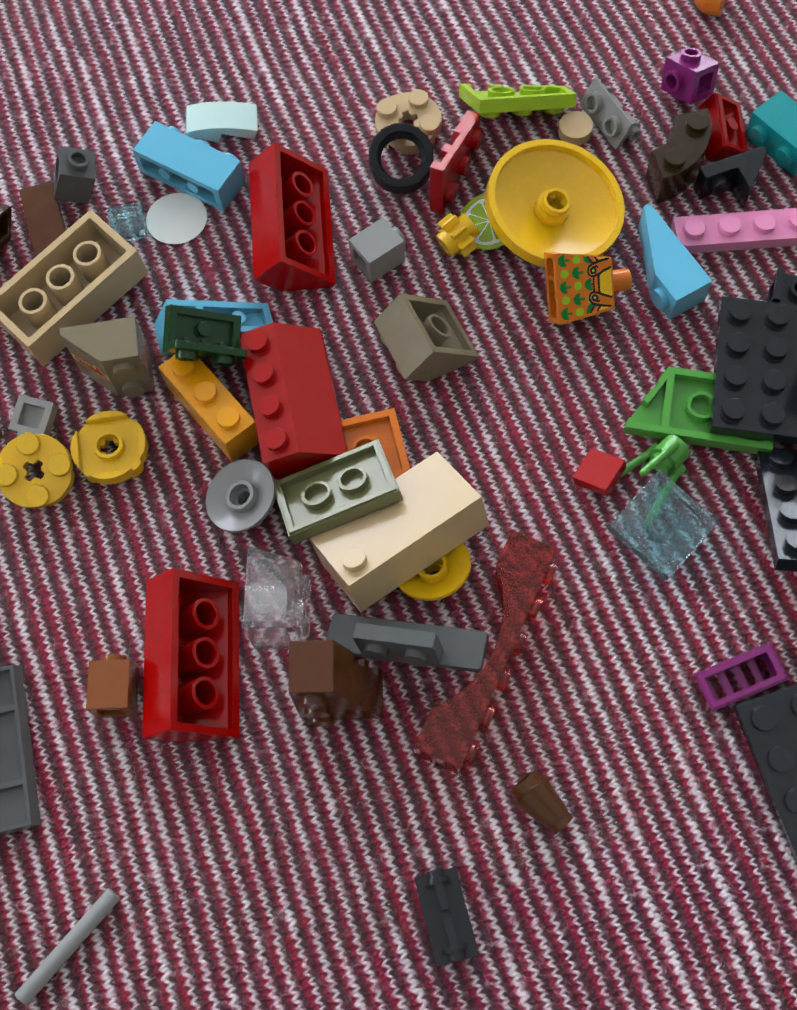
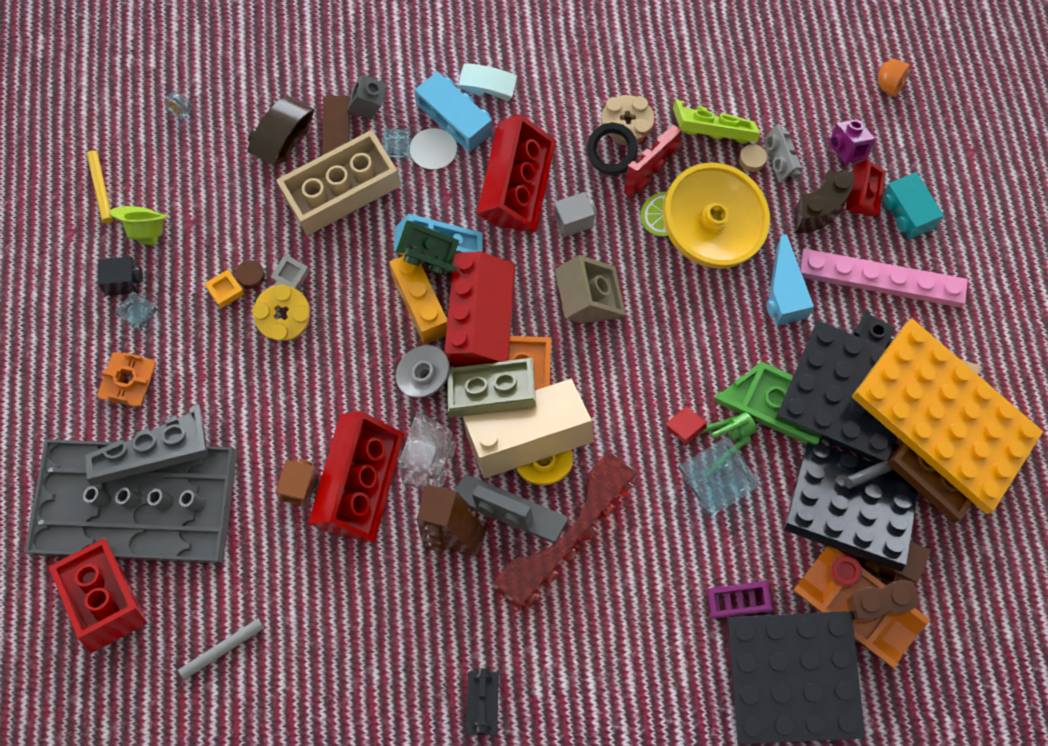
camera: 10 degrees right, 0 degrees up
dark tan slope [59,316,155,397] -> none
yellow plate [70,411,149,485] -> none
yellow gear [435,213,479,258] -> none
reddish brown cone [510,769,573,834] -> none
orange torso [544,252,632,325] -> none
black slope [693,146,767,209] -> none

